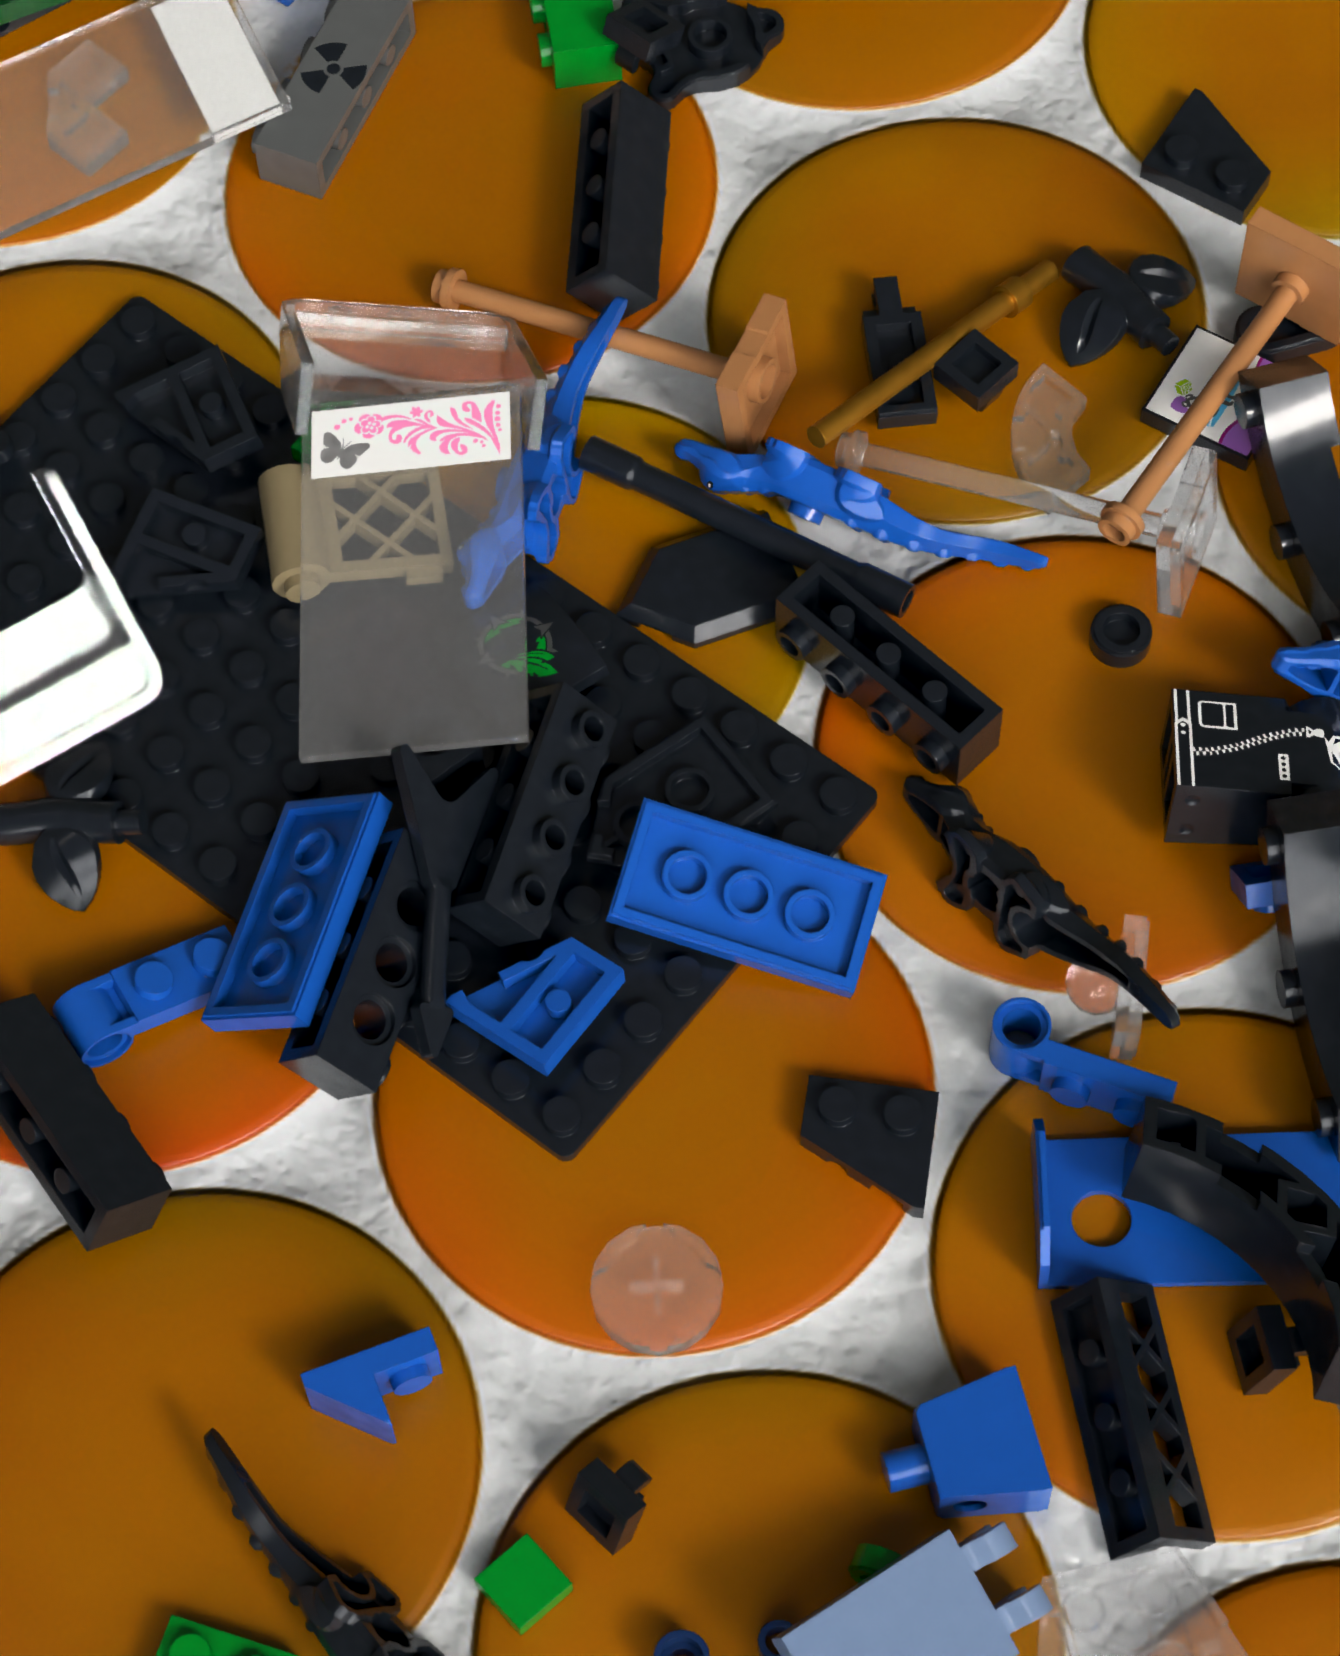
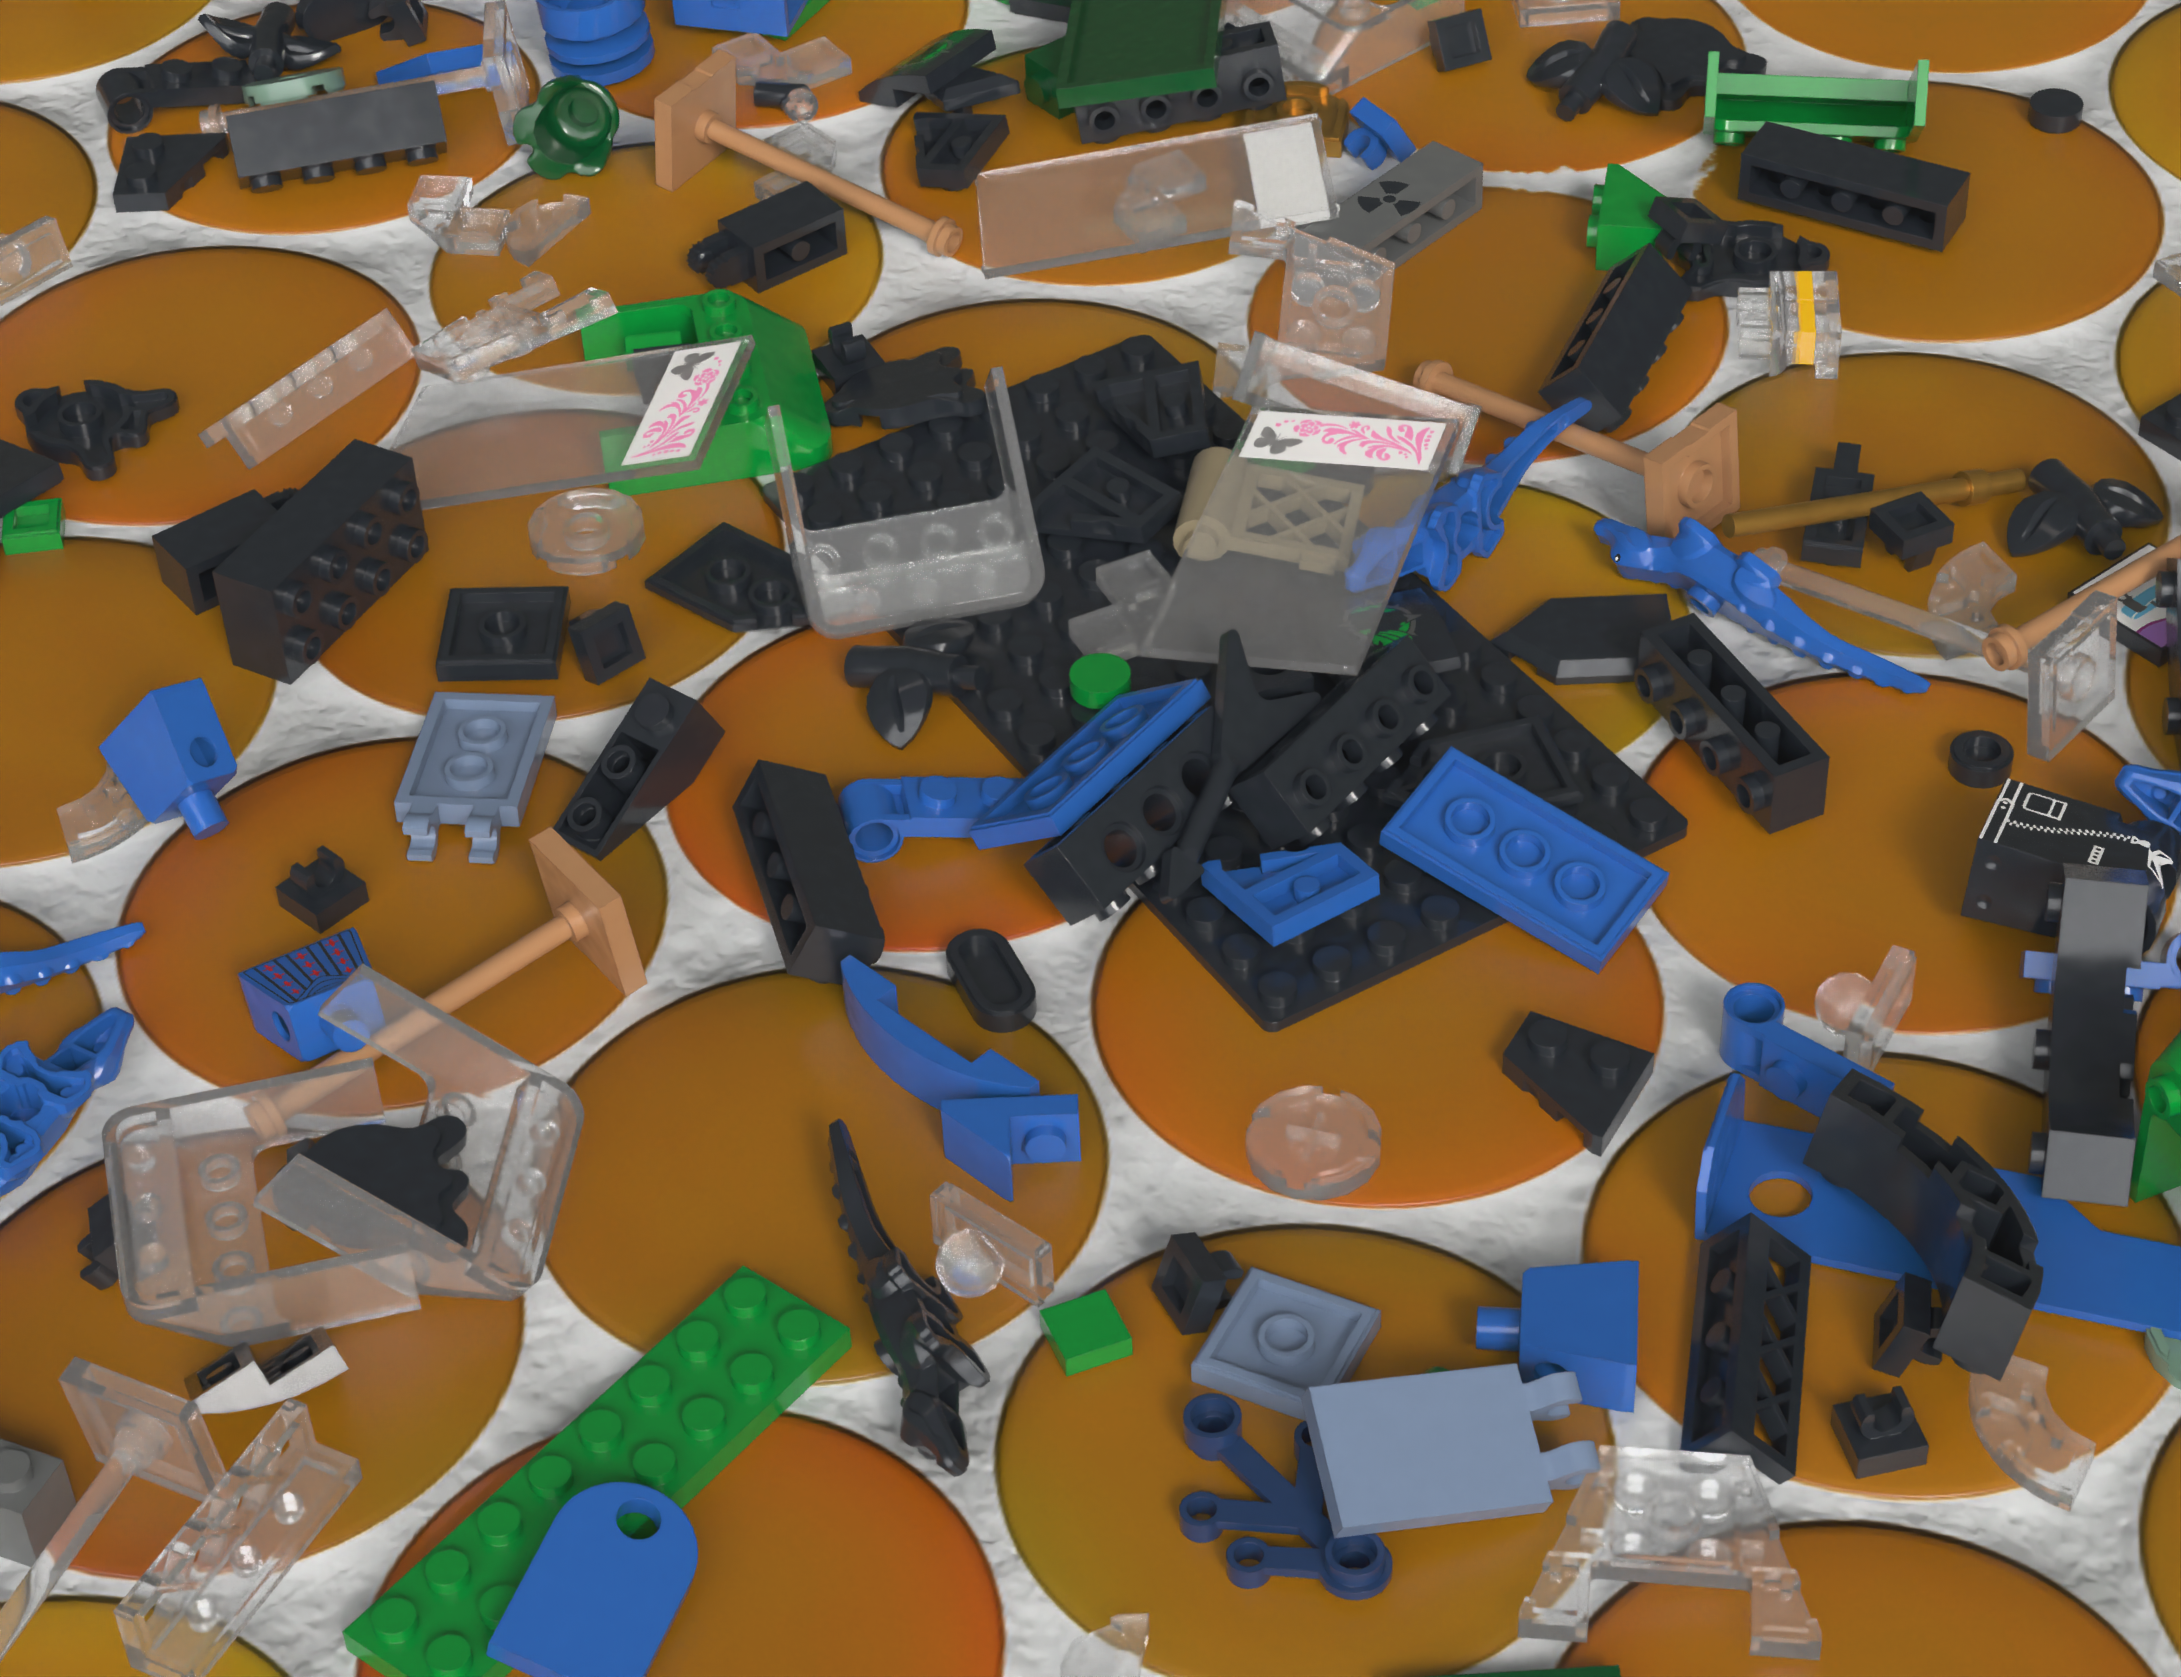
camera: 20 degrees right, 20 degrees down
black piece [579,435,916,618] -> none
black animal [902,775,1180,1029] -> none
none -> blue slope [840,955,1040,1110]
none -> clear tile [929,1181,1055,1308]
none -> black tile [946,929,1037,1033]
none -> clear tile [1068,550,1177,660]
none -> green tile [1069,653,1131,709]
none -> sand blue tile [1191,1267,1381,1421]
none -> clear wing [1213,200,1395,398]
none -> clear hips [1736,271,1842,379]
none -> black tile [1830,1385,1929,1479]

